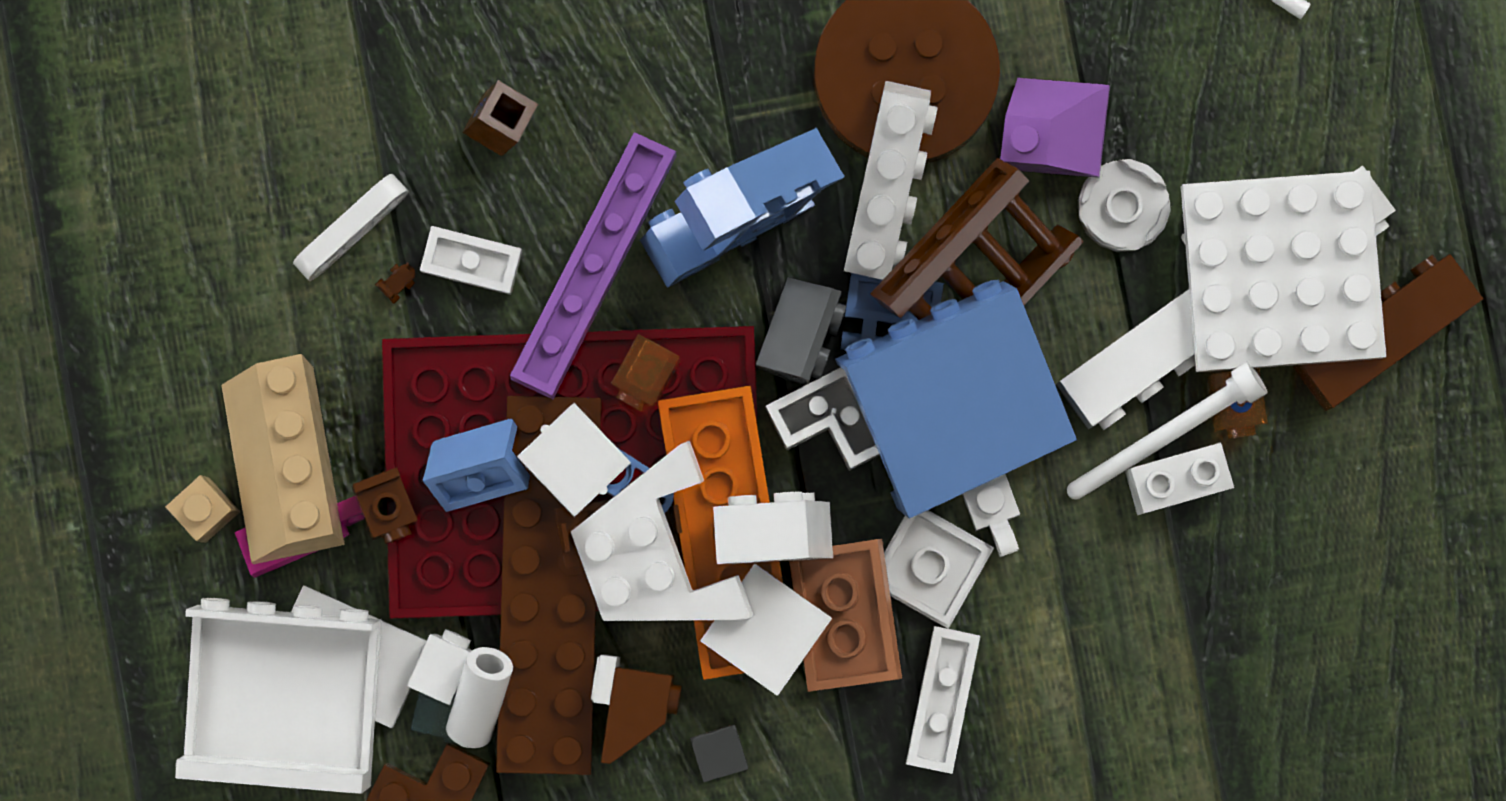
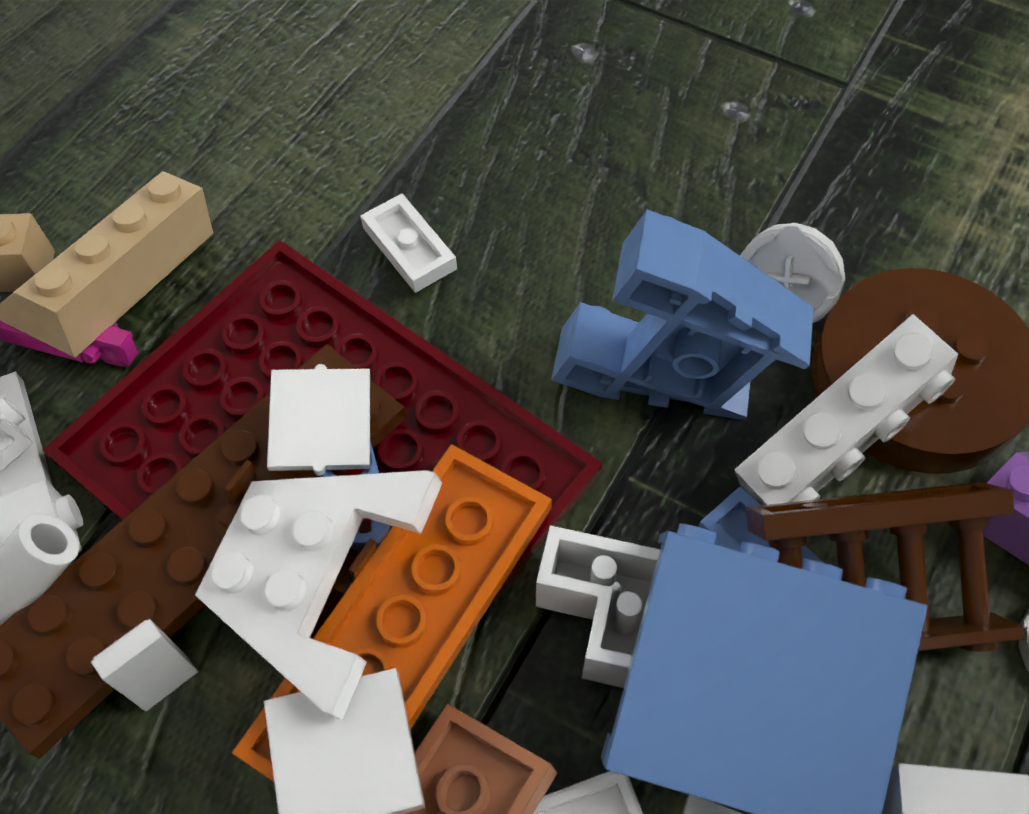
camera: 40 degrees right, 25 degrees down
white beam [293,174,409,281] -> none
reddish brown brick [352,467,418,544] -> none
reddish brown piece [375,262,416,304] -> none
medium blue panel [423,419,530,512] -> none
reddish brown brick [462,80,538,156] -> none
medium lavender plate [510,132,676,399] -> none
reddish brown slope [601,667,682,764] -> none
clear orange brick [611,334,681,411] -> none
white brick [713,492,833,564] -> none
dark grey slope [756,277,847,386] -> none
none -> white tile [740,223,845,323]

